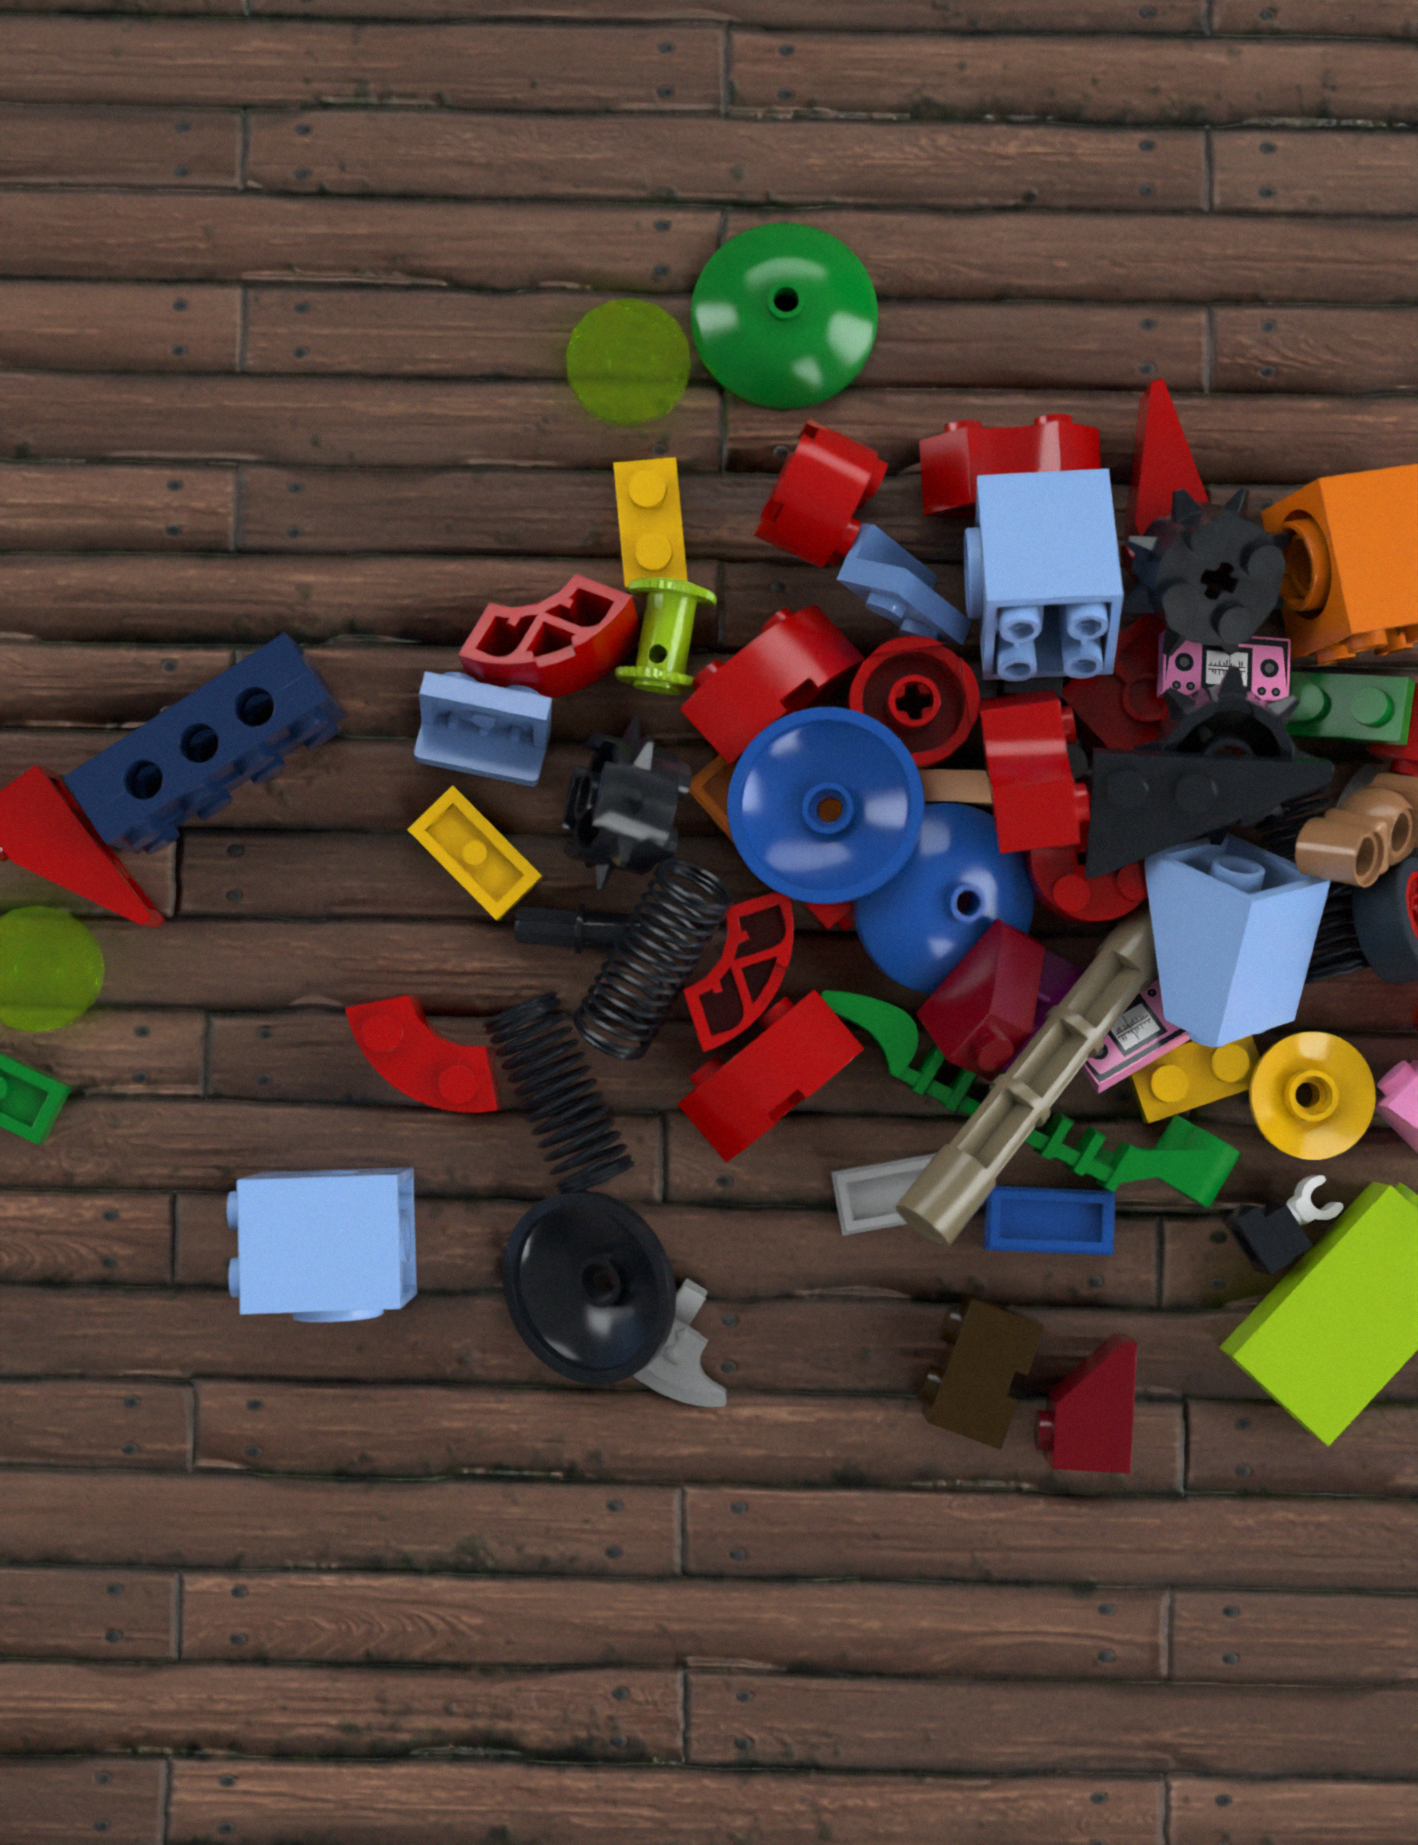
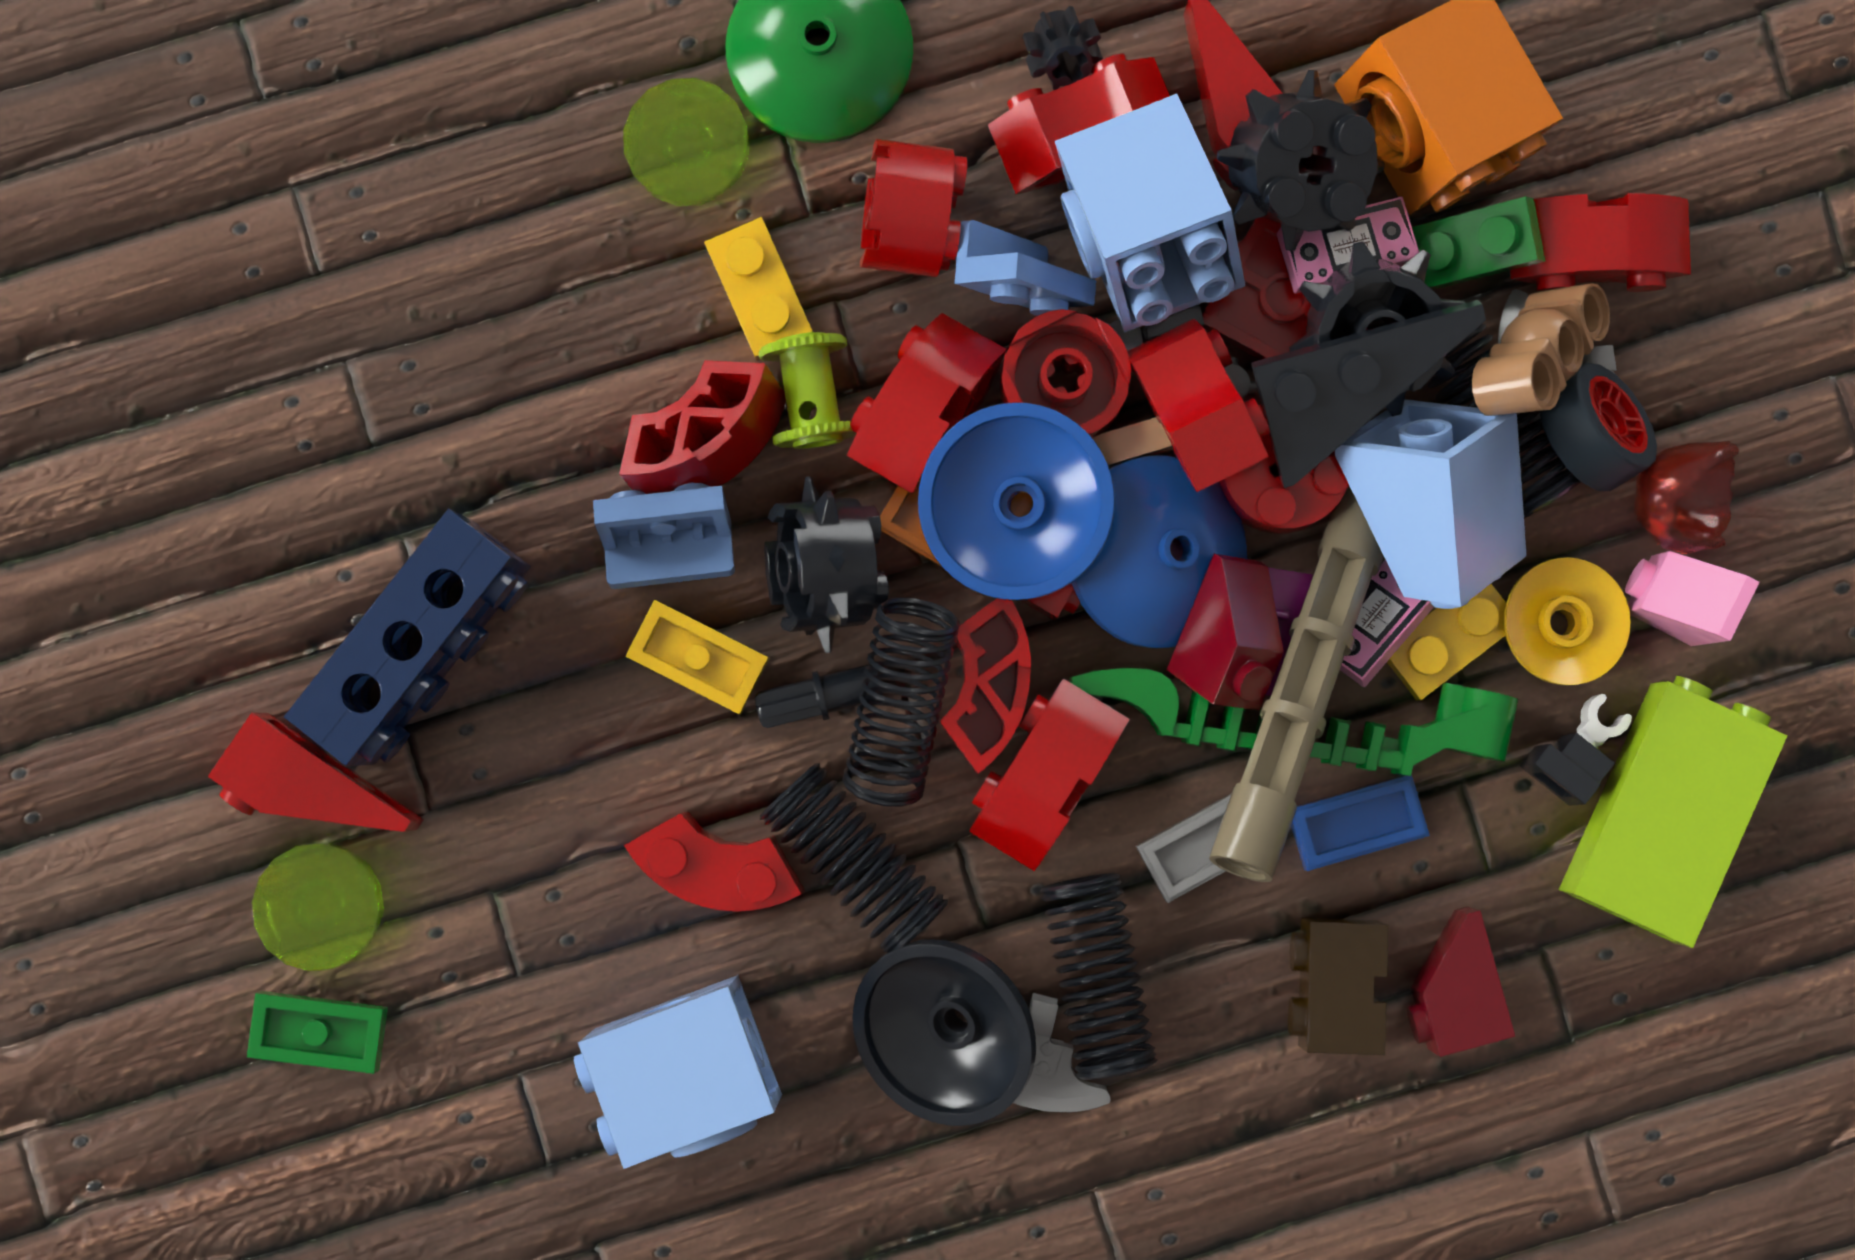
camera: 15 degrees left, 0 degrees up
none -> black gear [1023,6,1103,90]
none -> black piece [1040,873,1158,1080]

